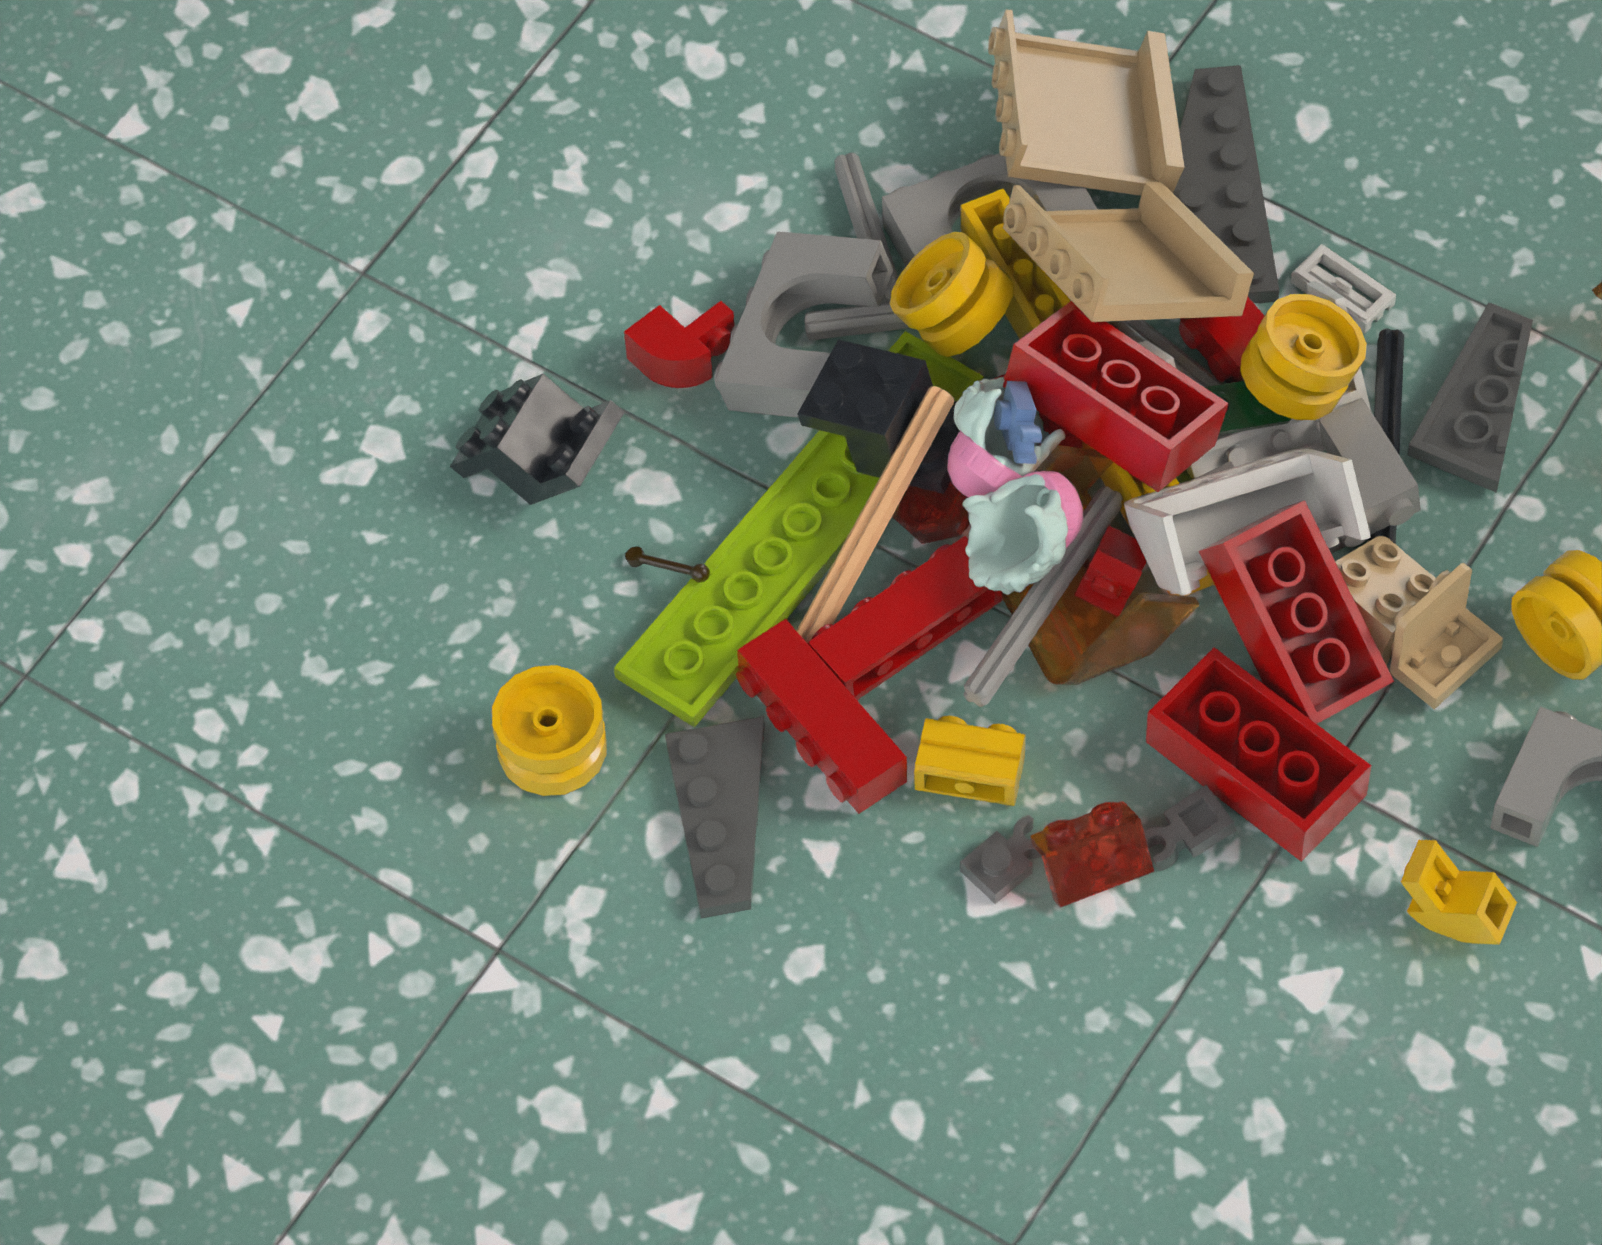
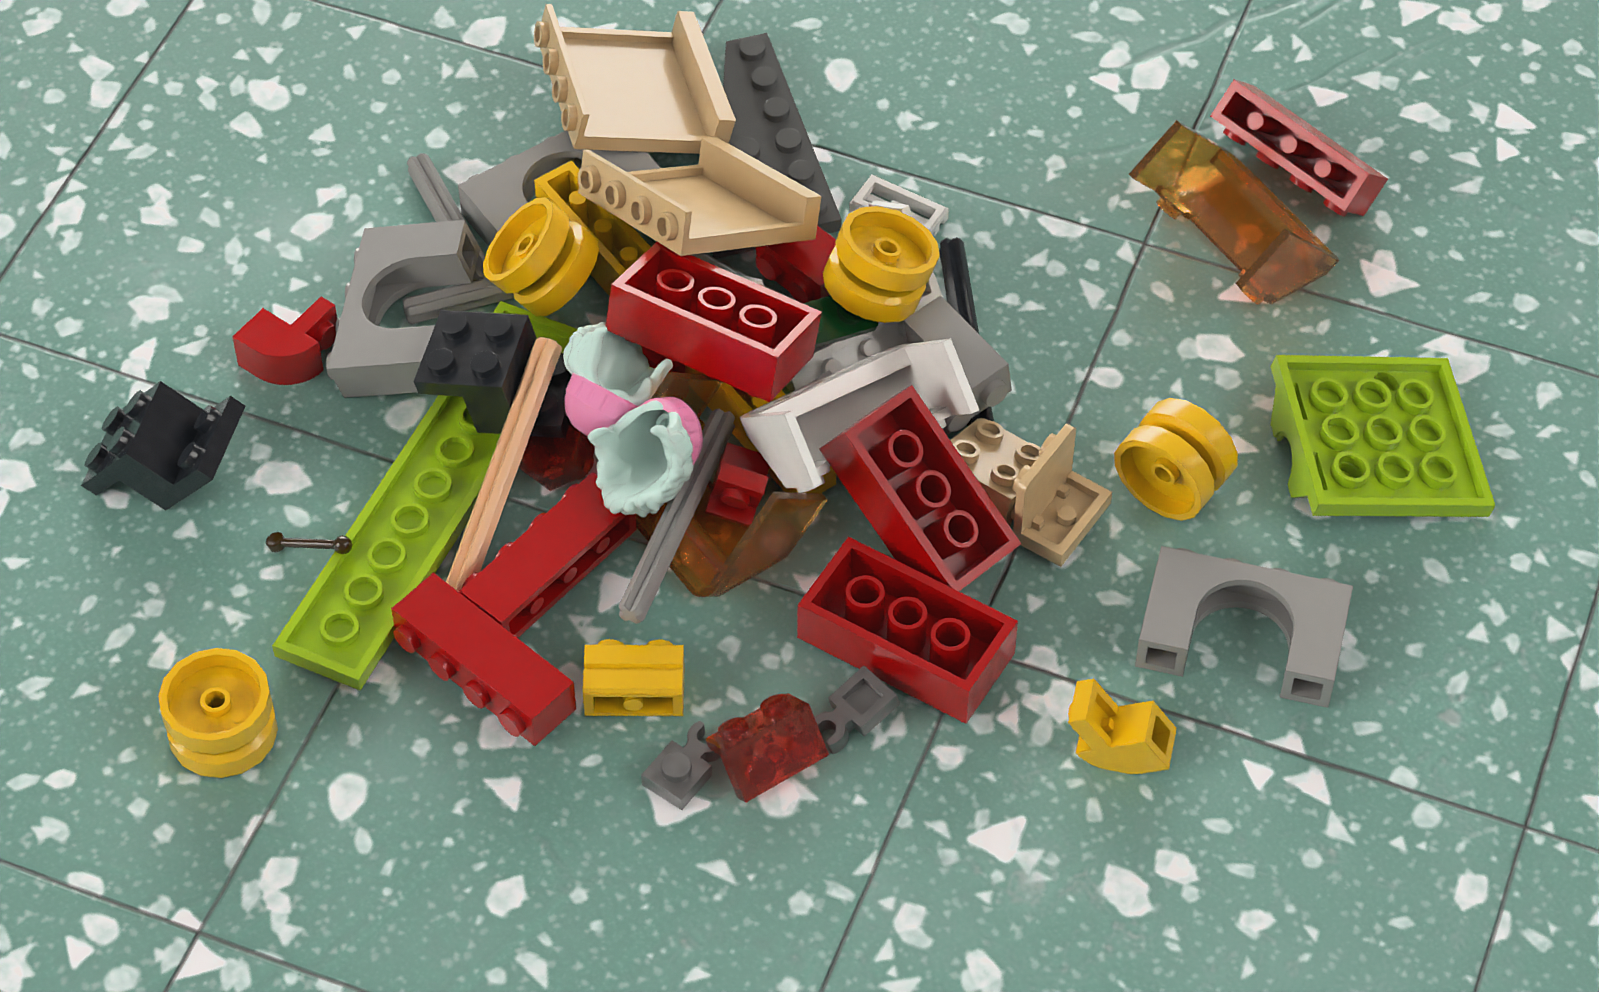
camera: 15 degrees left, 5 degrees down
dark grey wing [665,716,765,919] -> none
medium blue plate [994,381,1042,464] -> none
dark grey wing [1407,302,1533,493] -> none

